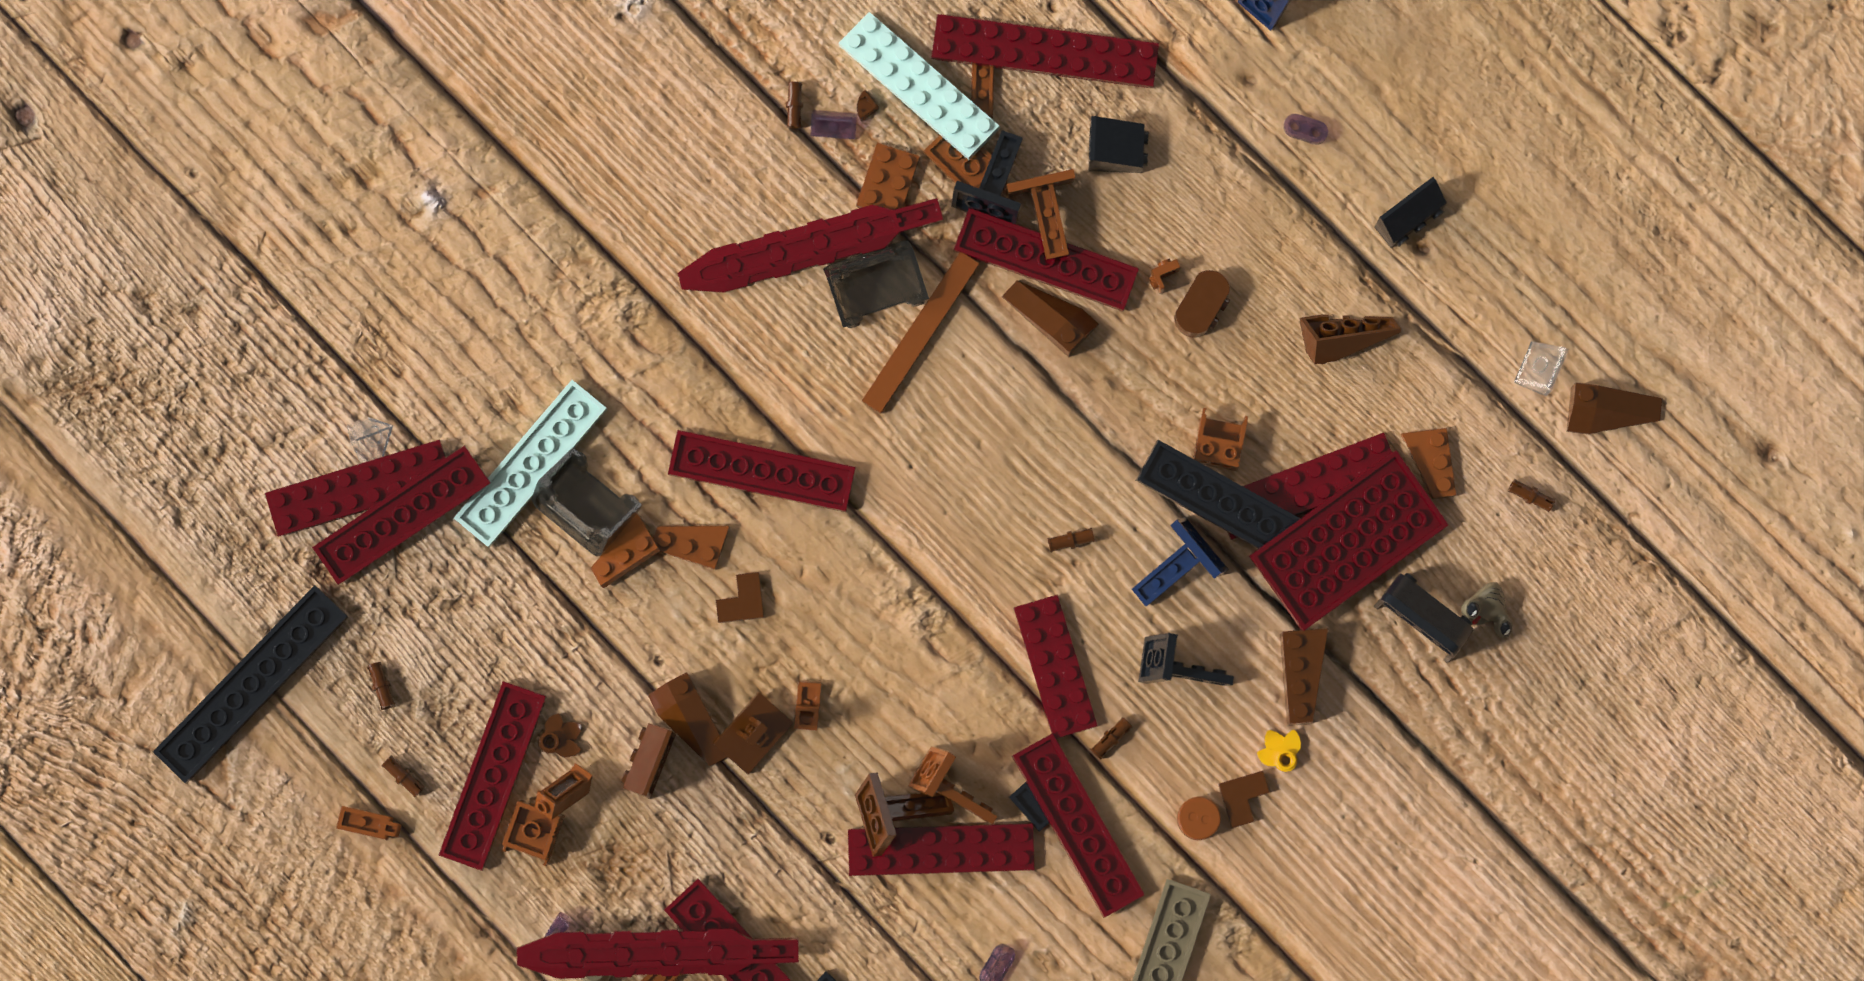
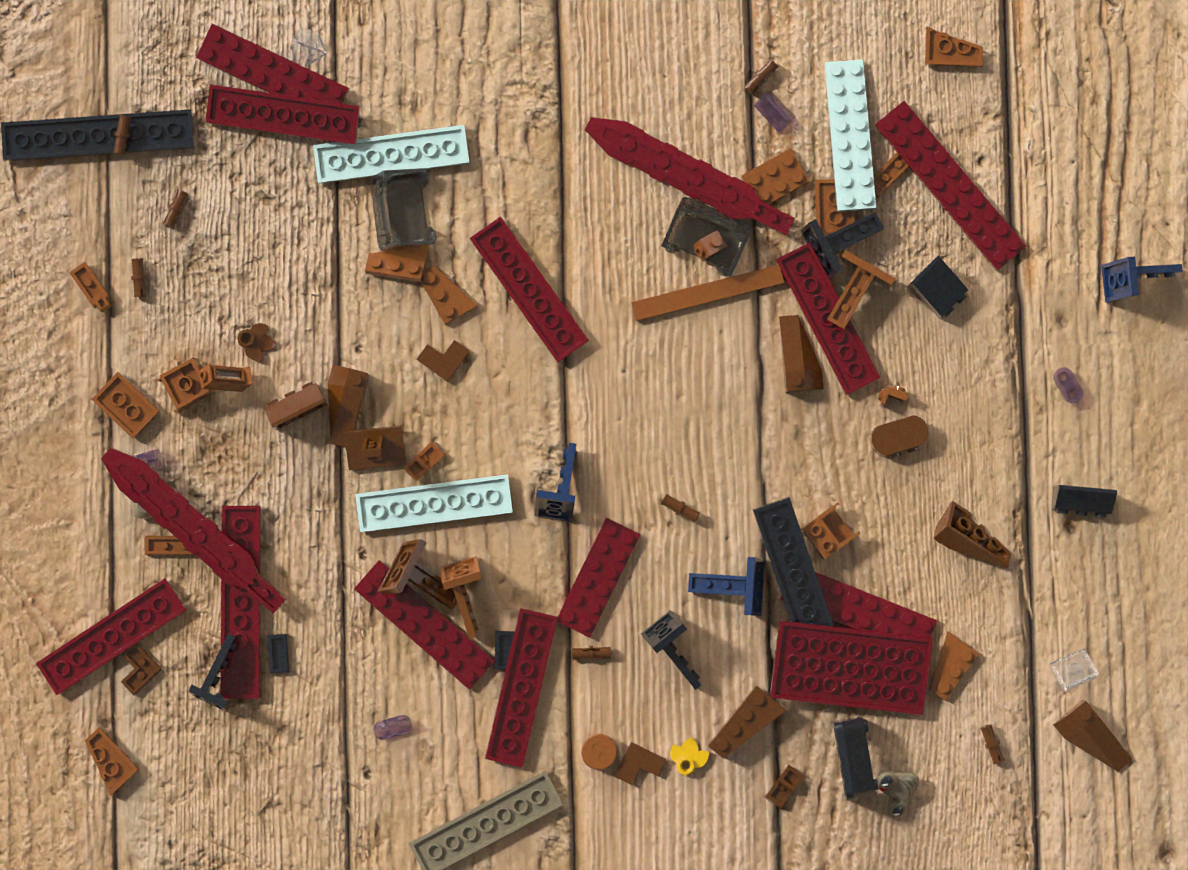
camera: 40 degrees right, 5 degrees up
dark red plate [438,681,547,871] -> none
reddish brown tile [857,89,879,122] -> none
none -> dark orange plate [91,372,160,439]
none -> reddish brown pin [113,115,131,155]
none -> light aqua plate [355,474,513,532]
none -> dark blue piece [534,443,576,522]
none -> dark orange bracket [693,230,727,262]
none -> reddish brown slope [764,765,804,809]

